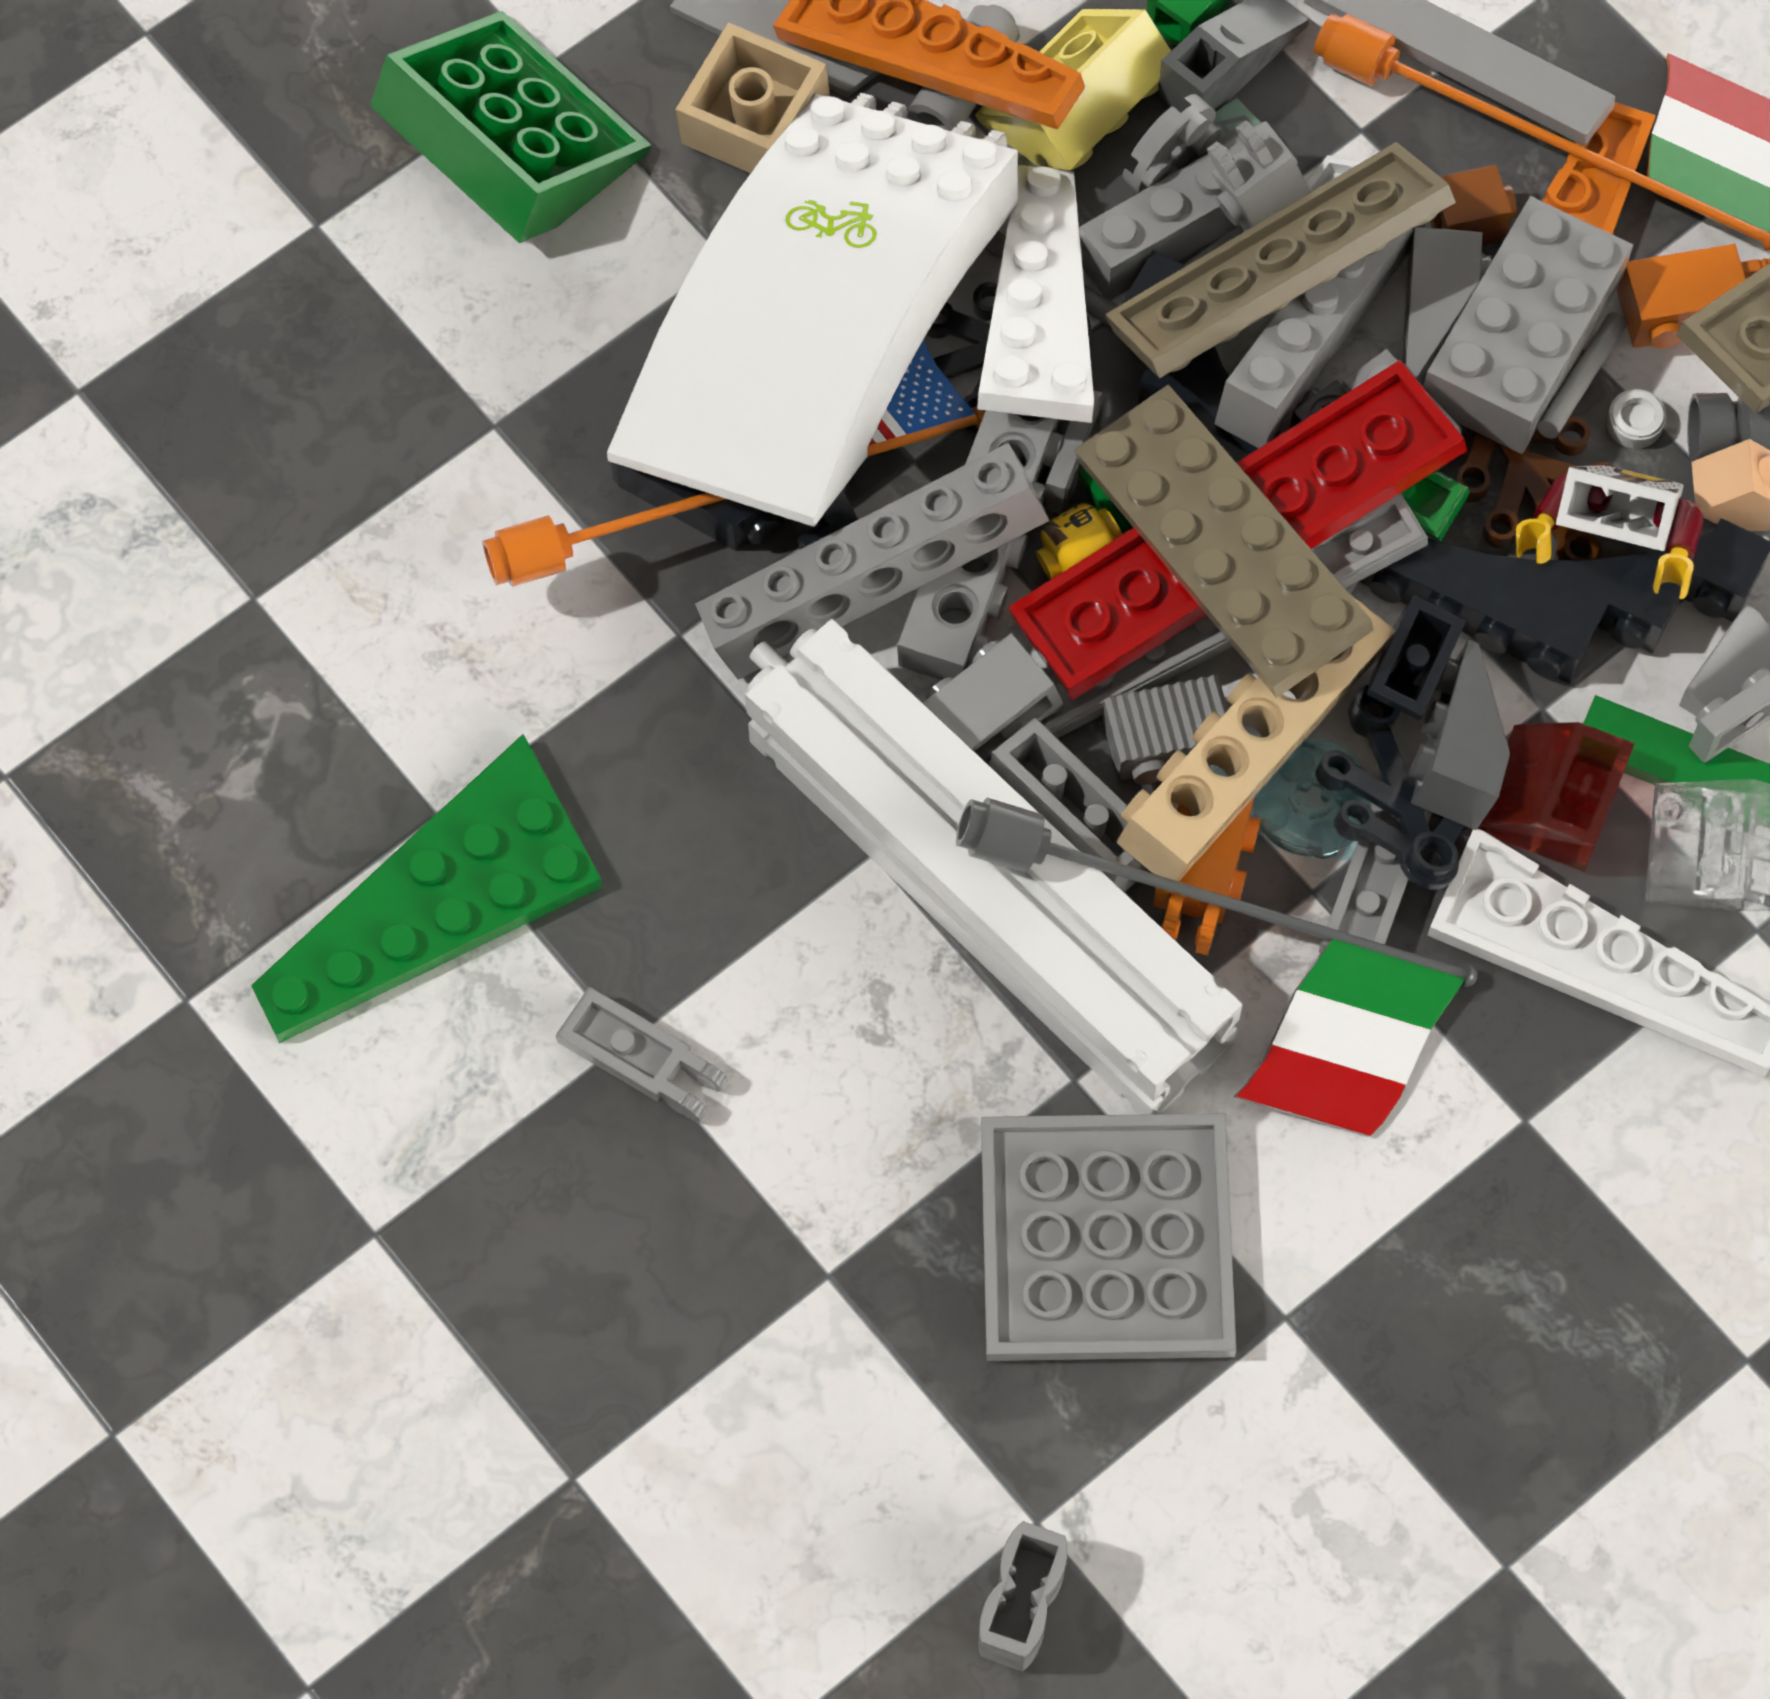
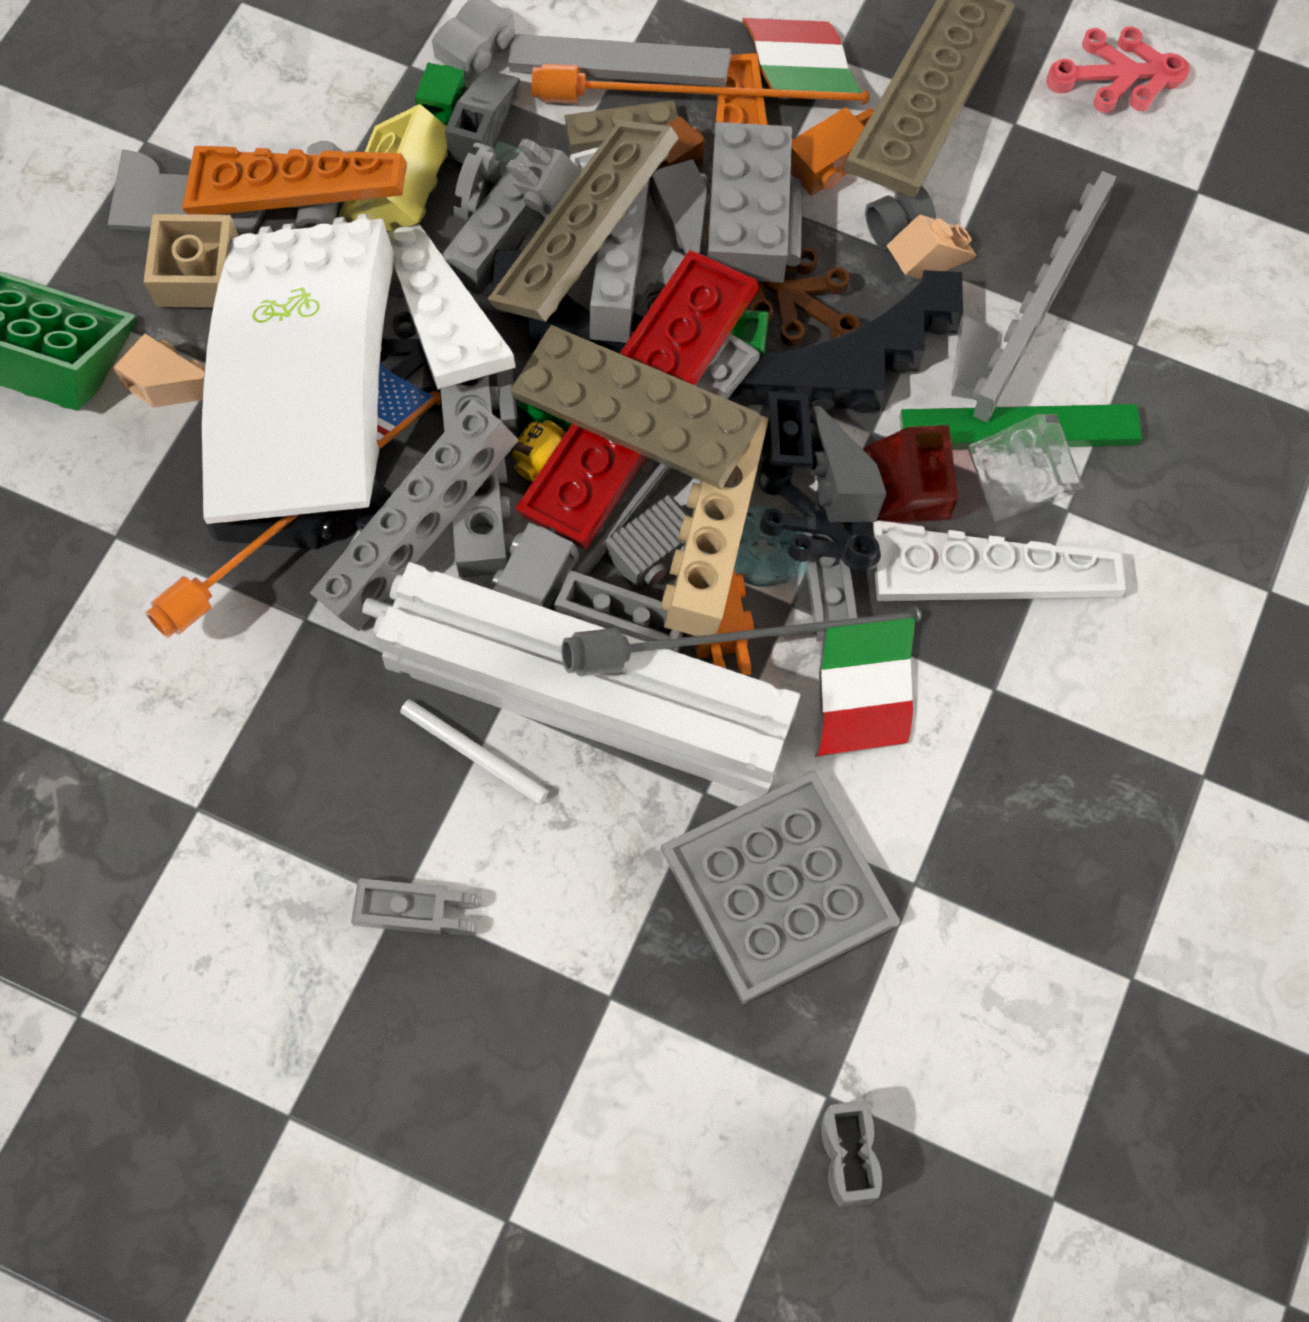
camera: 30 degrees left, 0 degrees up
green wing [251,734,602,1043] -> none
torso [1516,465,1704,599] -> none
white tile [1606,389,1666,449] -> none
none -> light nougat slope [113,333,205,407]
none -> white bar [400,699,549,805]
none -> dark tan plate [565,100,678,154]

